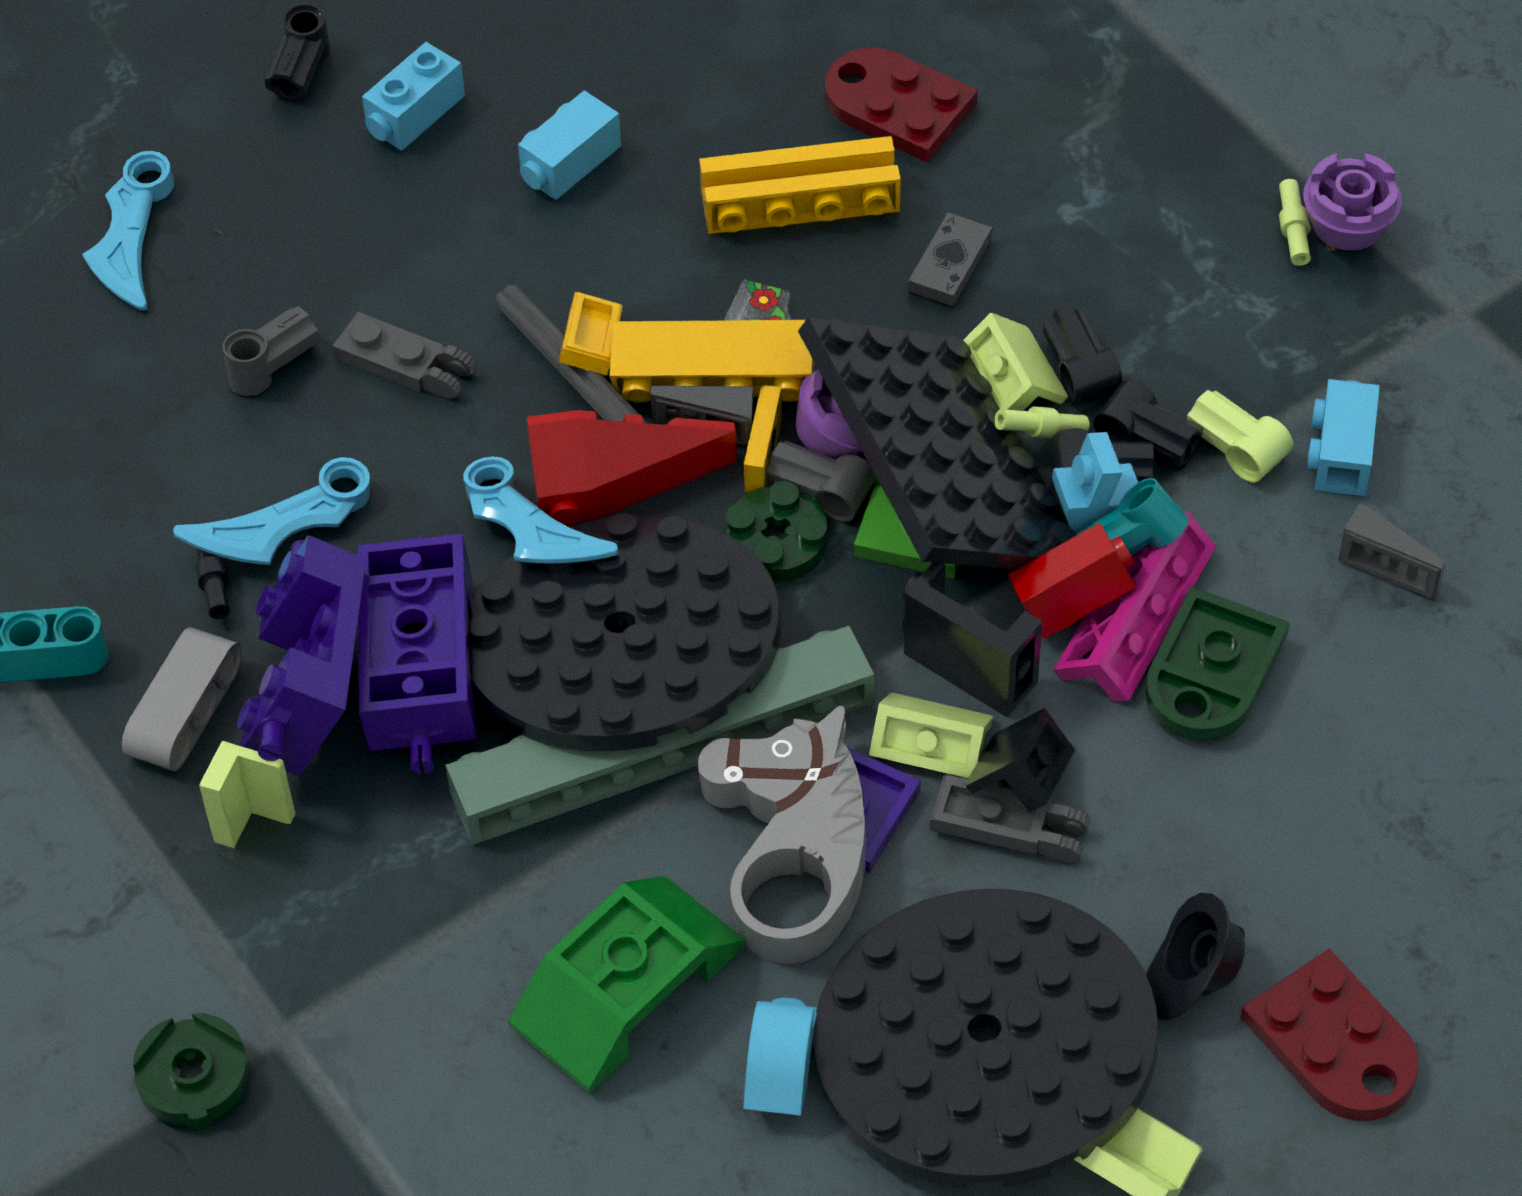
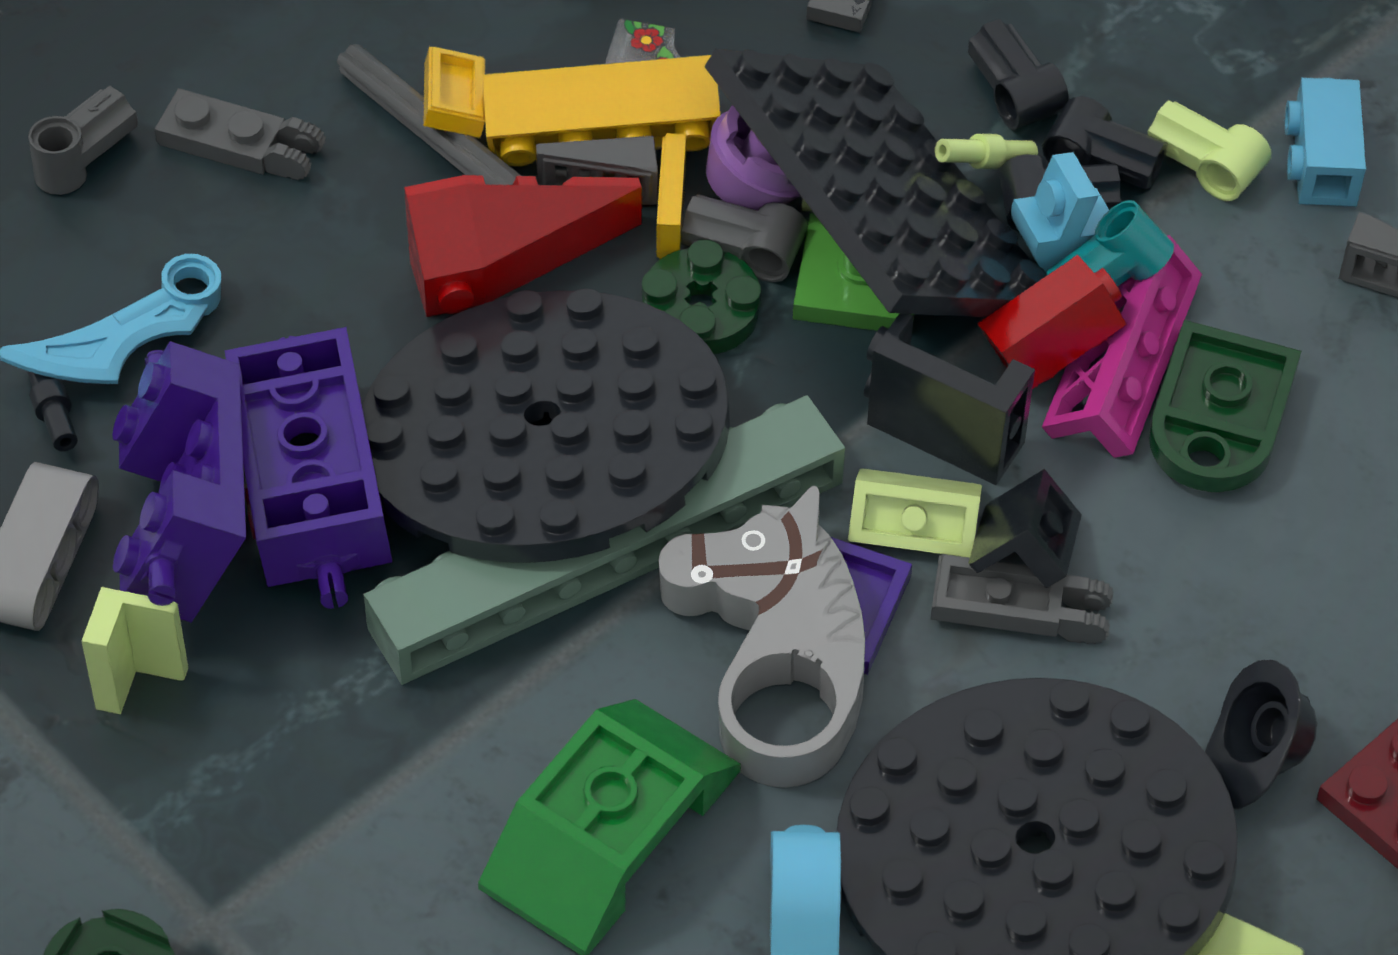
camera: 10 degrees left, 0 degrees up
medium azure piece [463,456,619,563] -> none
yellowish green panel [963,313,1068,411] -> none

